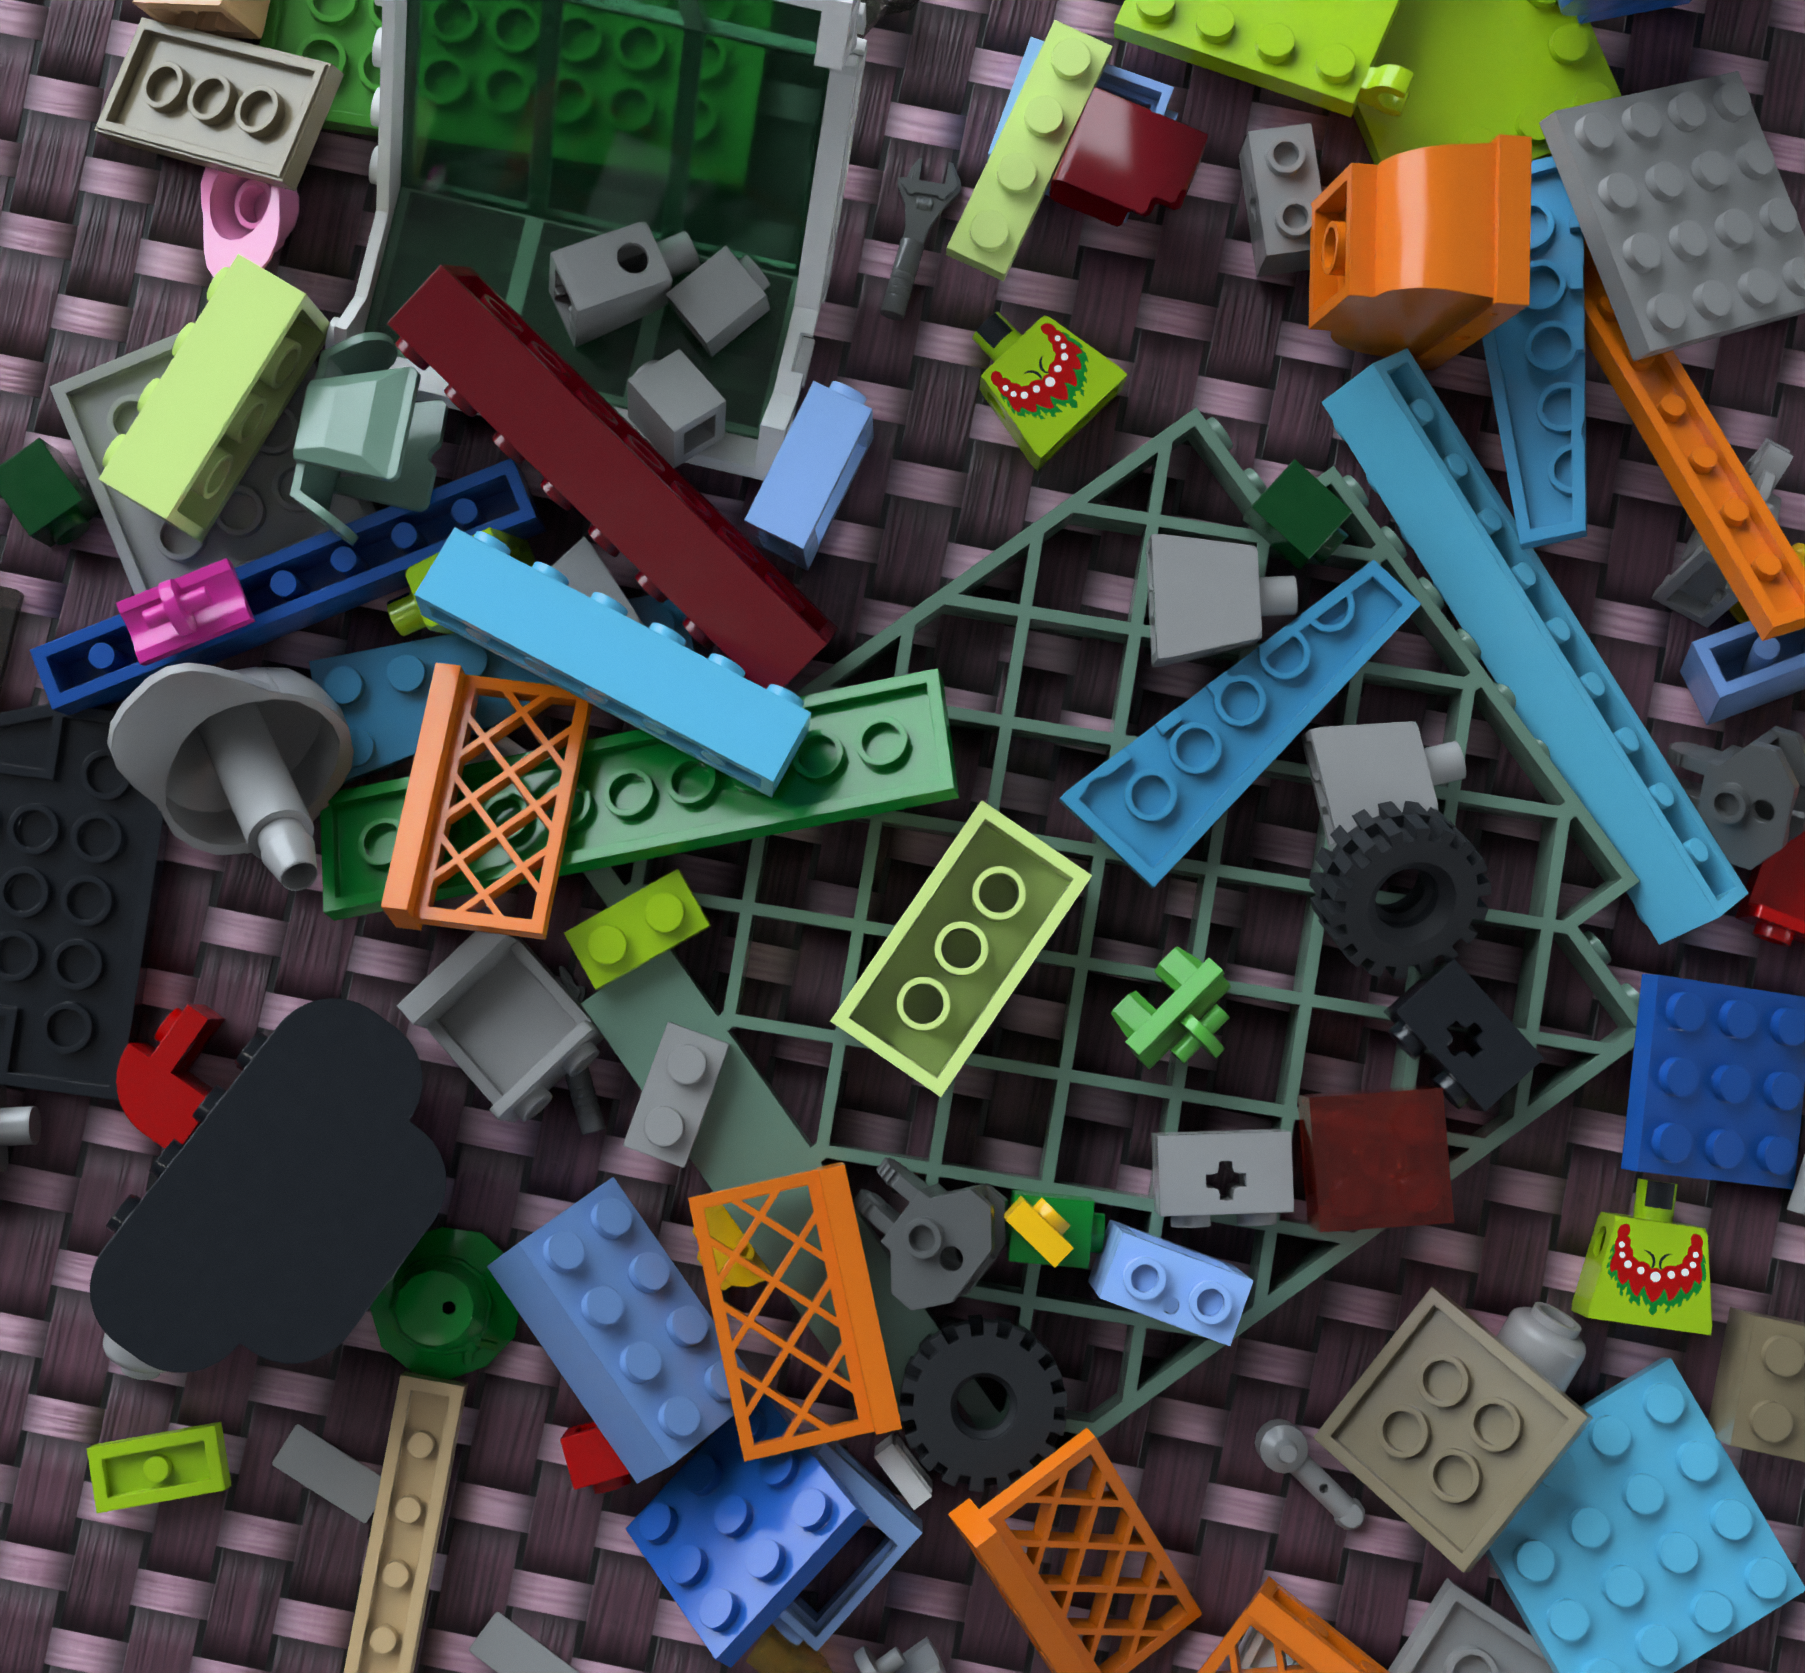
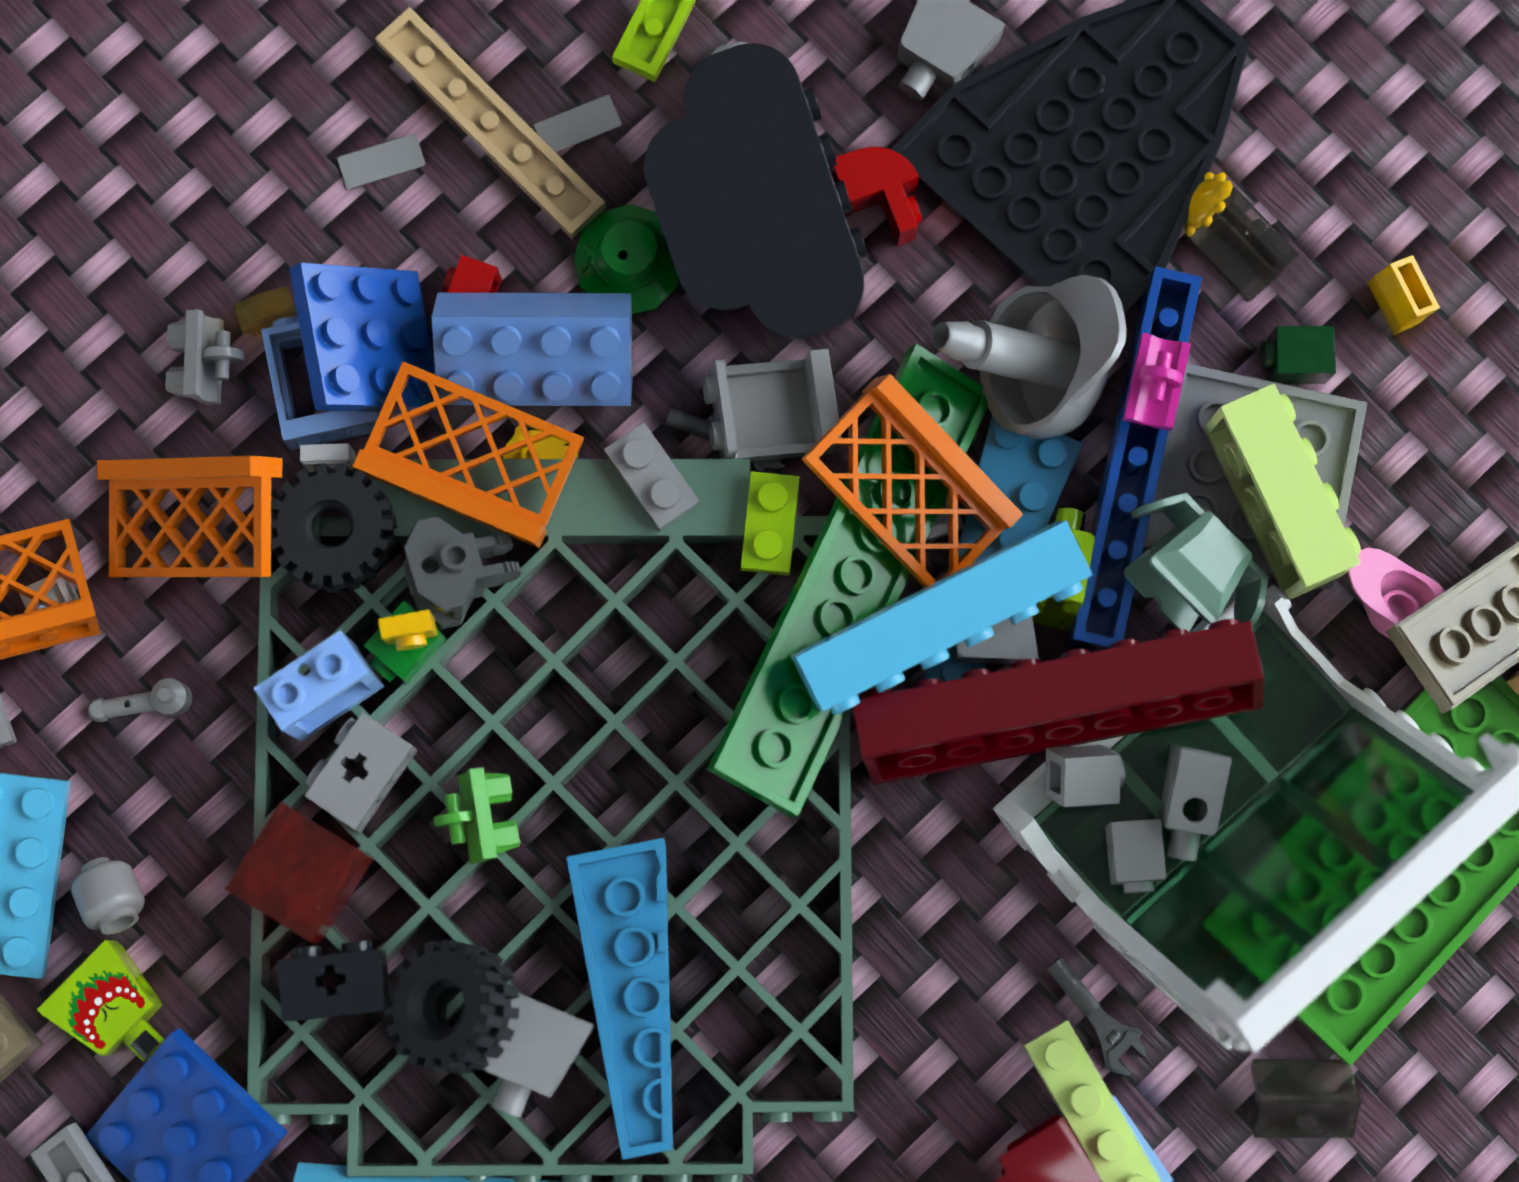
camera: 120 degrees right, 5 degrees down
light blue window [744,380,874,571] -> none
yellowish green brick [830,800,1092,1097] -> none
lime torso [972,312,1127,471] -> none
light grey torso [1146,534,1298,667] -> none
dark green brick [1242,459,1353,570] -> none
dark tan plate [1313,1287,1593,1573] -> none

